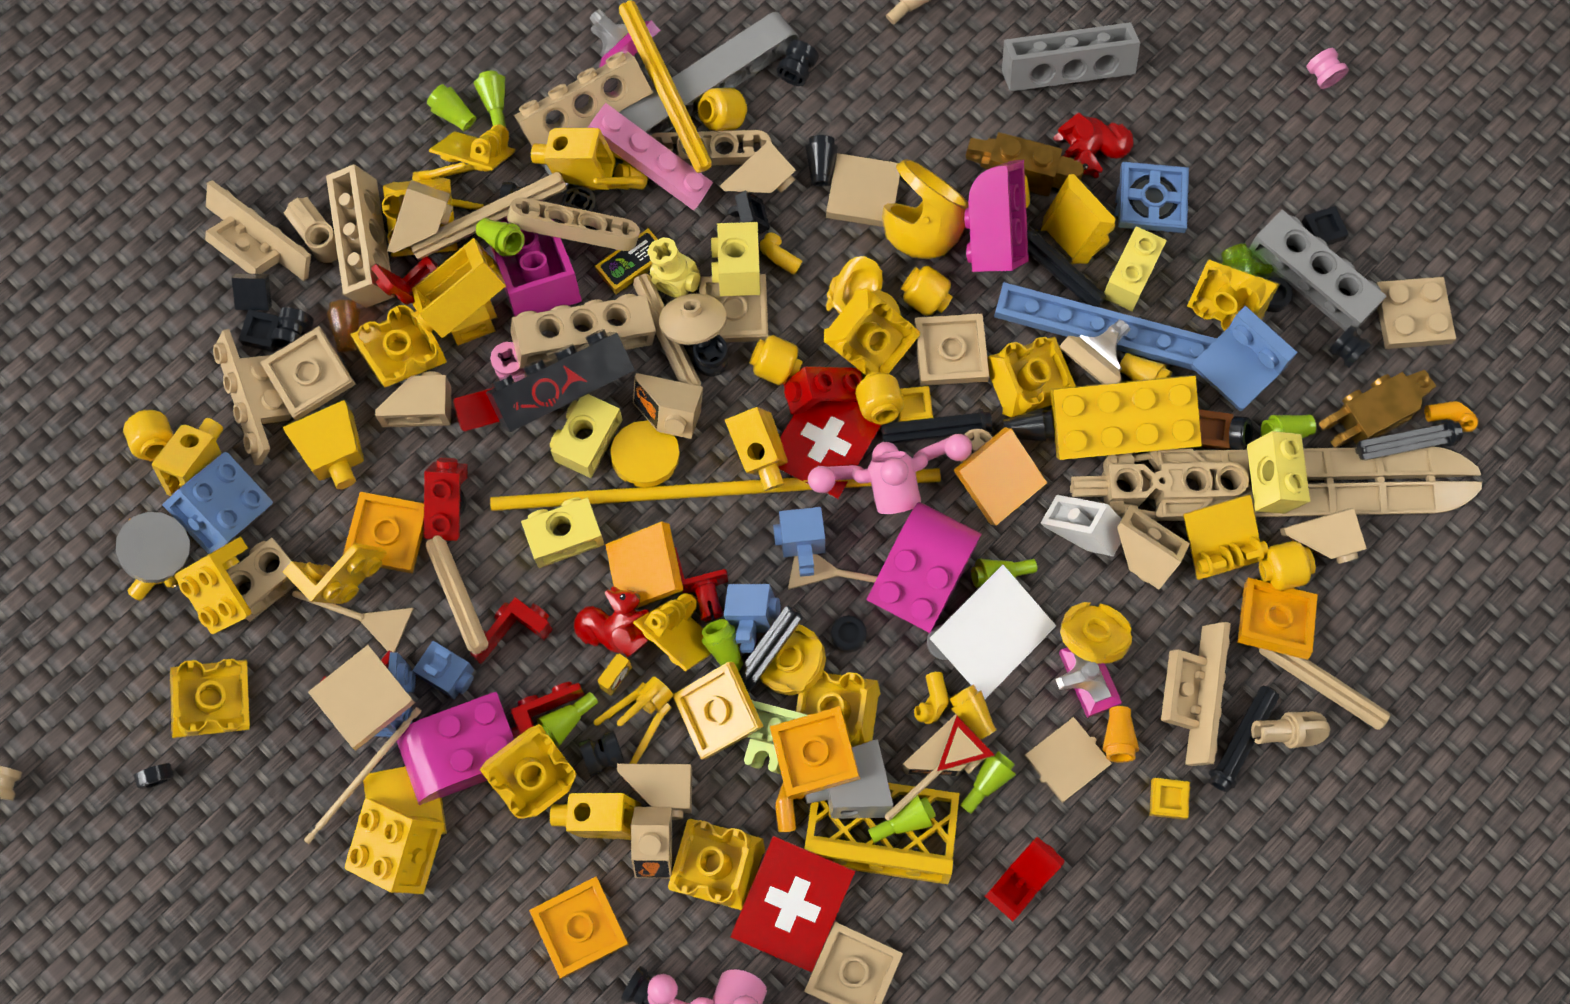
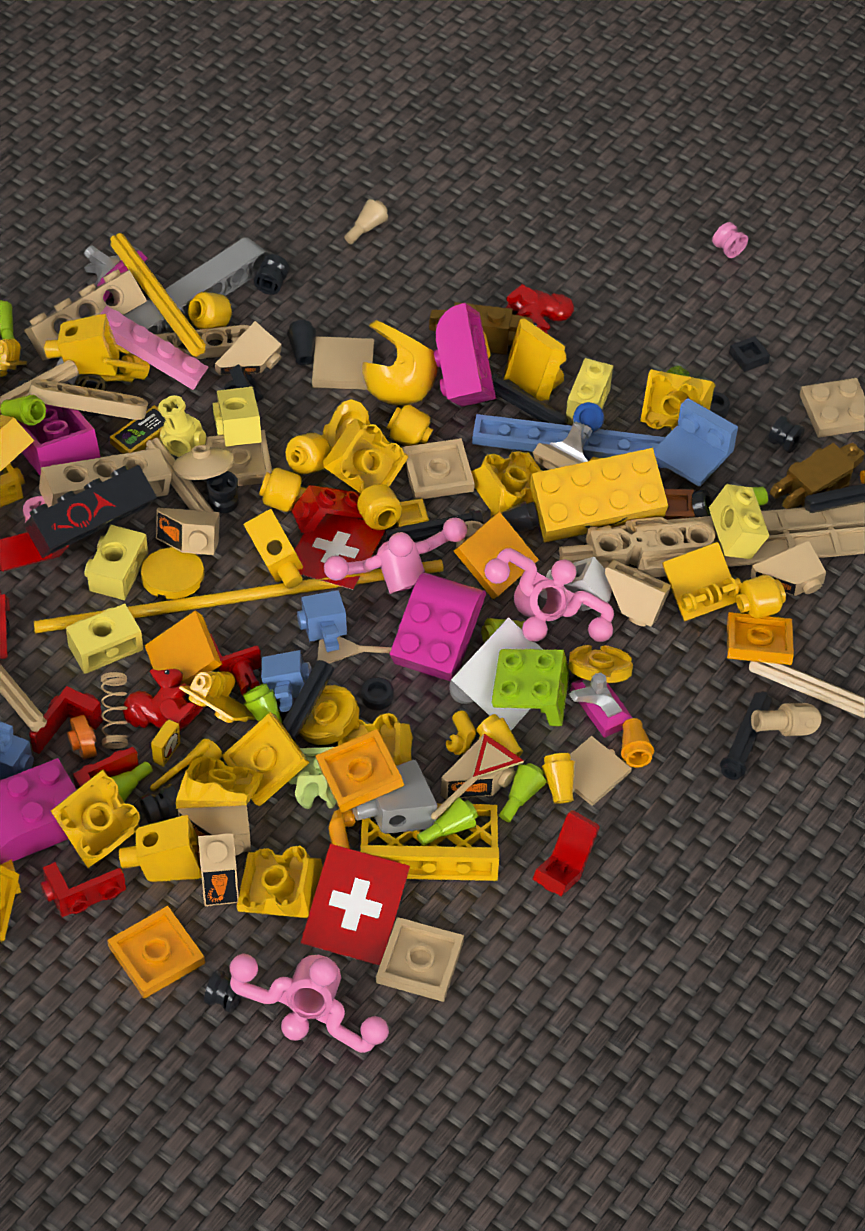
camera: 10 degrees left, 20 degrees down
yellow arm [759,232,802,275] -> none
light grey brick [1002,22,1140,91] -> none
medium blue piece [1114,162,1189,233] -> none
yellow tile [1149,778,1190,820] -> none
tan bracket [1161,622,1231,766] -> none
light grey brick [1248,210,1386,331] -> none
none -> red bracket [40,862,126,917]
none -> orange wheel [67,715,97,760]
none -> tan piece [101,672,128,749]
none -> yellow slope [176,757,263,809]
none -> yellow head [285,433,331,474]
none -> bright pink wheel [484,548,614,642]
none -> lime bracket [491,649,570,726]
none -> yellow cone [542,753,575,804]
none -> blue tile [573,402,604,433]

